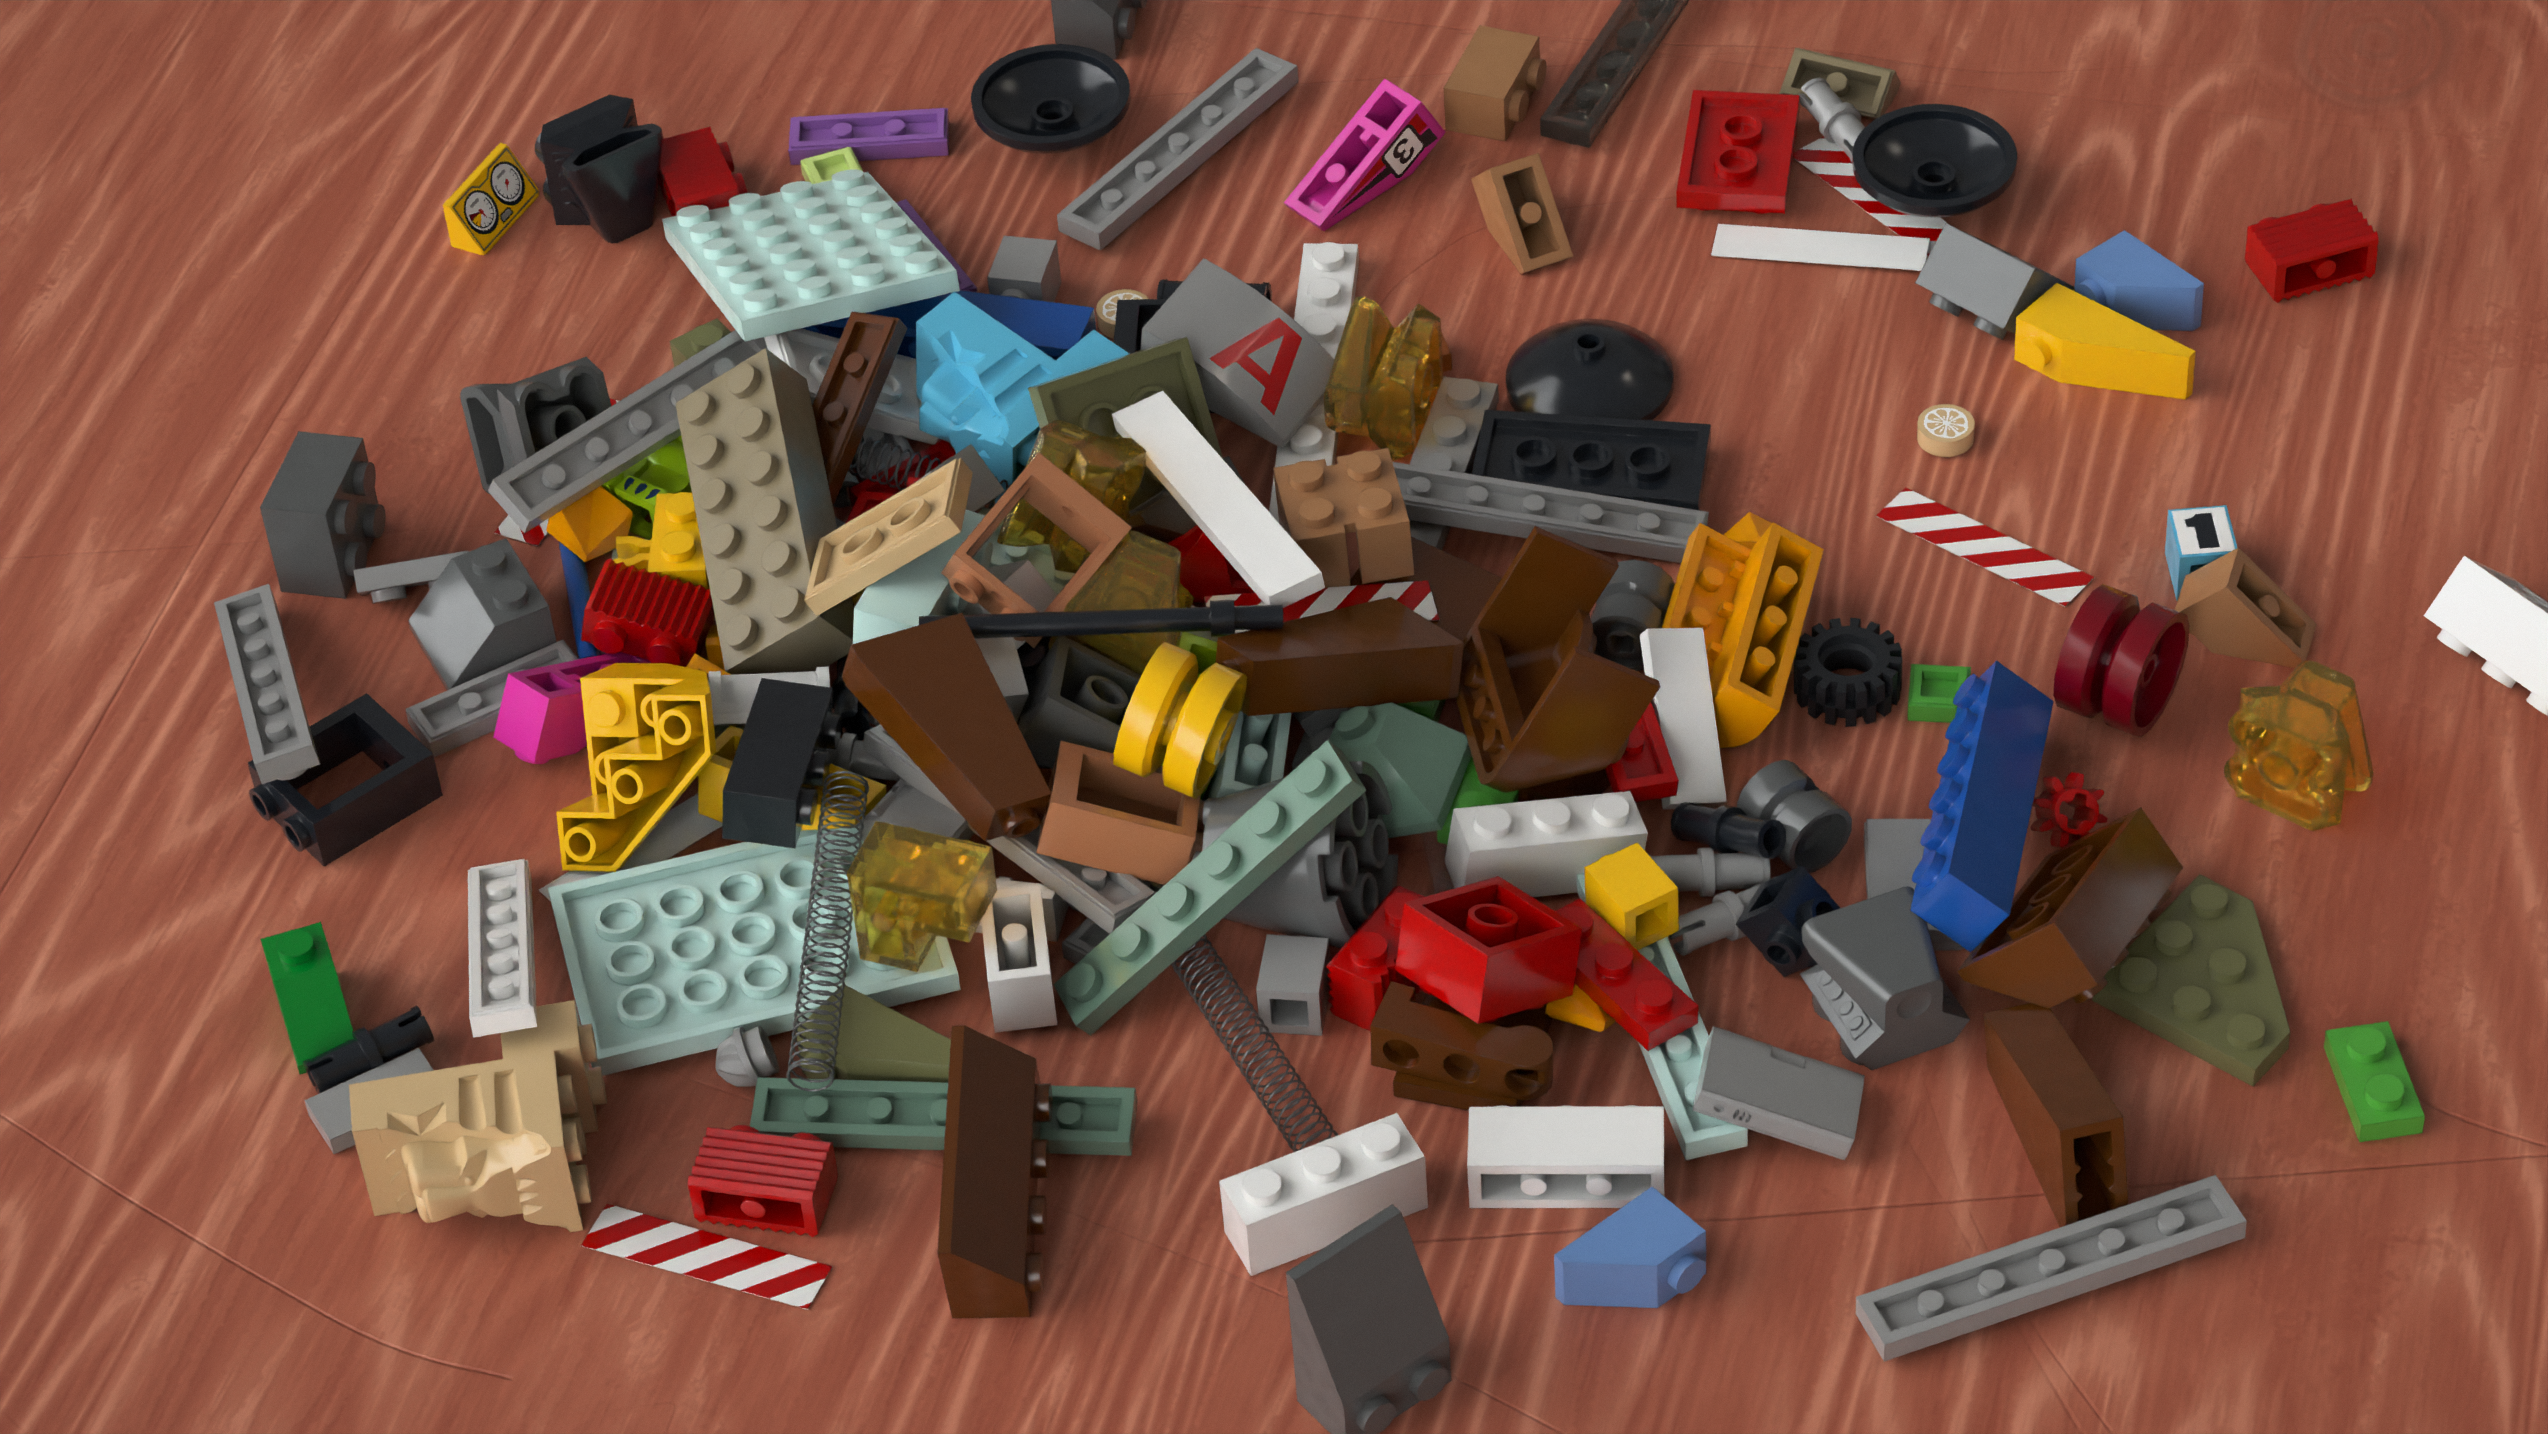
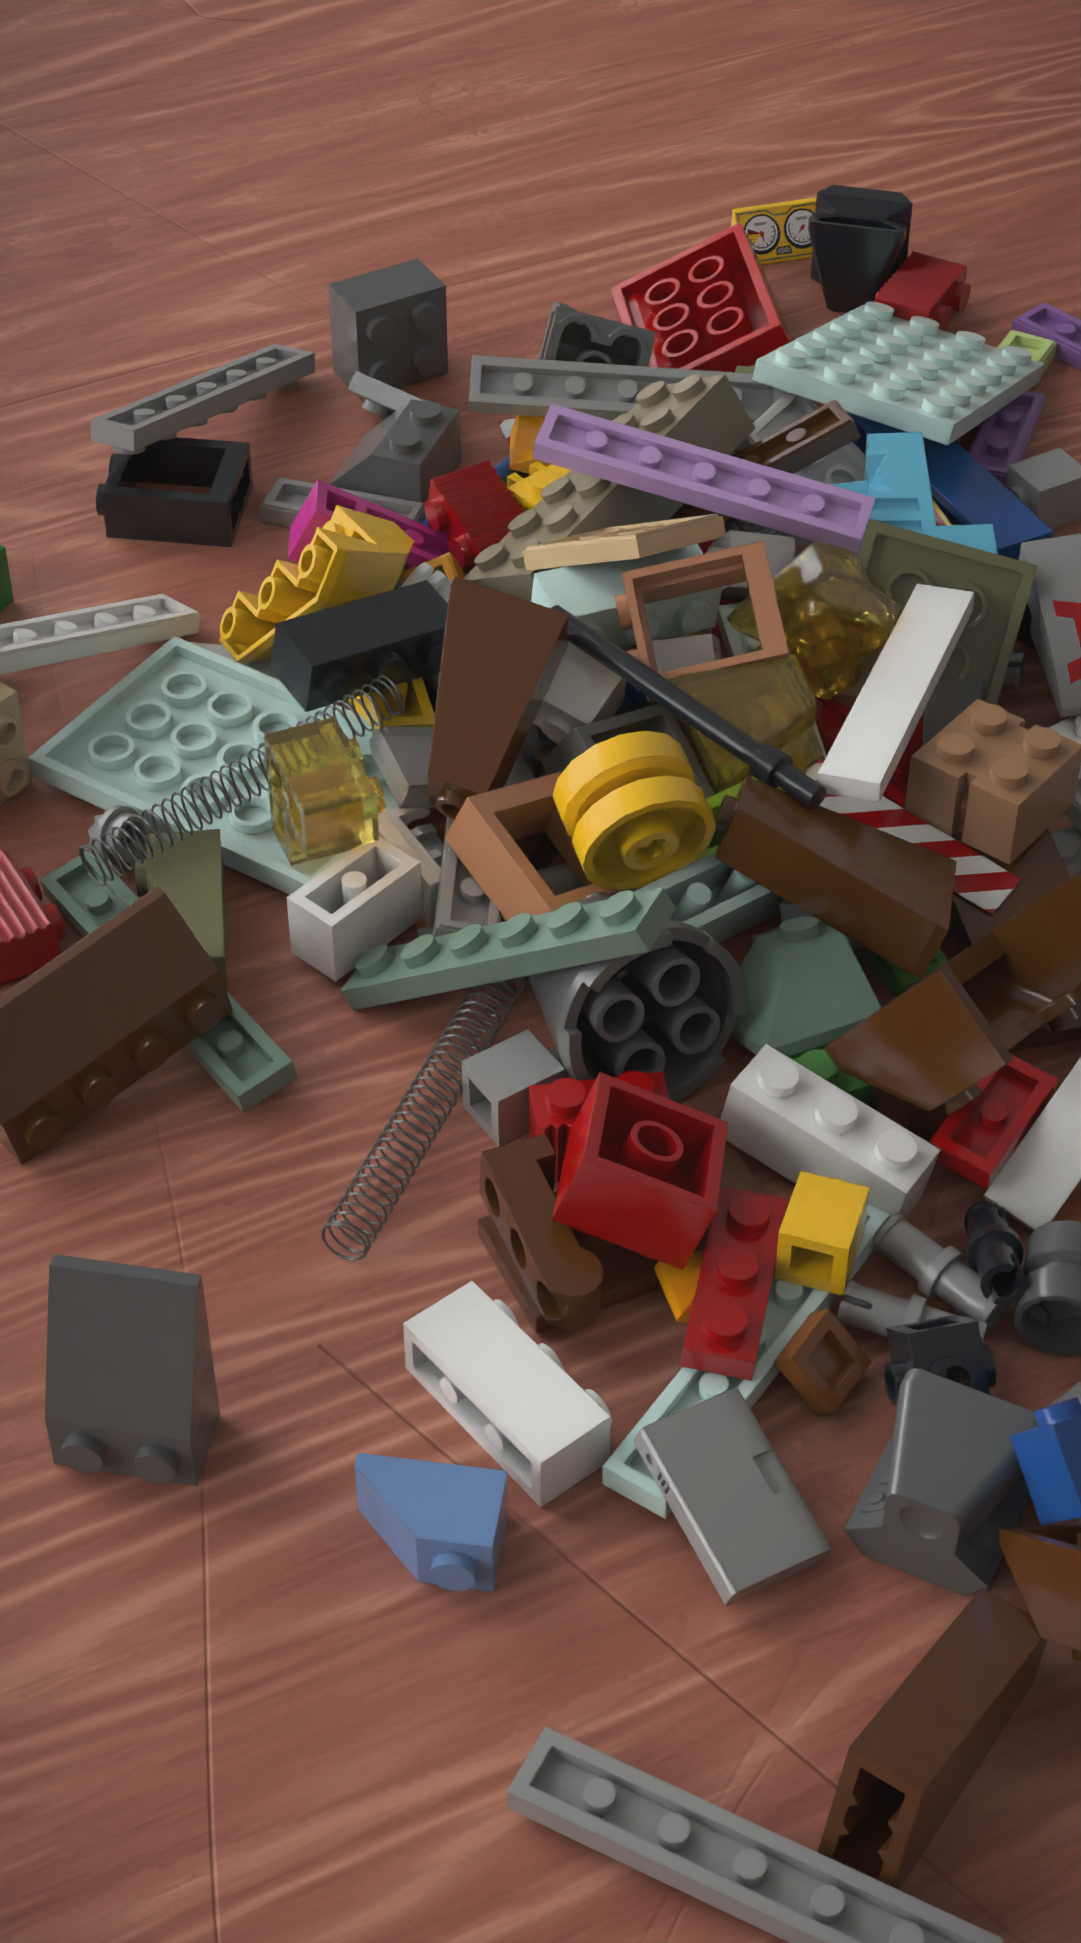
camera: 45 degrees right, 0 degrees up
white brick [1219,1113,1428,1276] -> none
none -> lavender plate [533,403,876,554]
none -> red slope [611,222,792,373]
none -> dark orange plate [774,1309,872,1415]

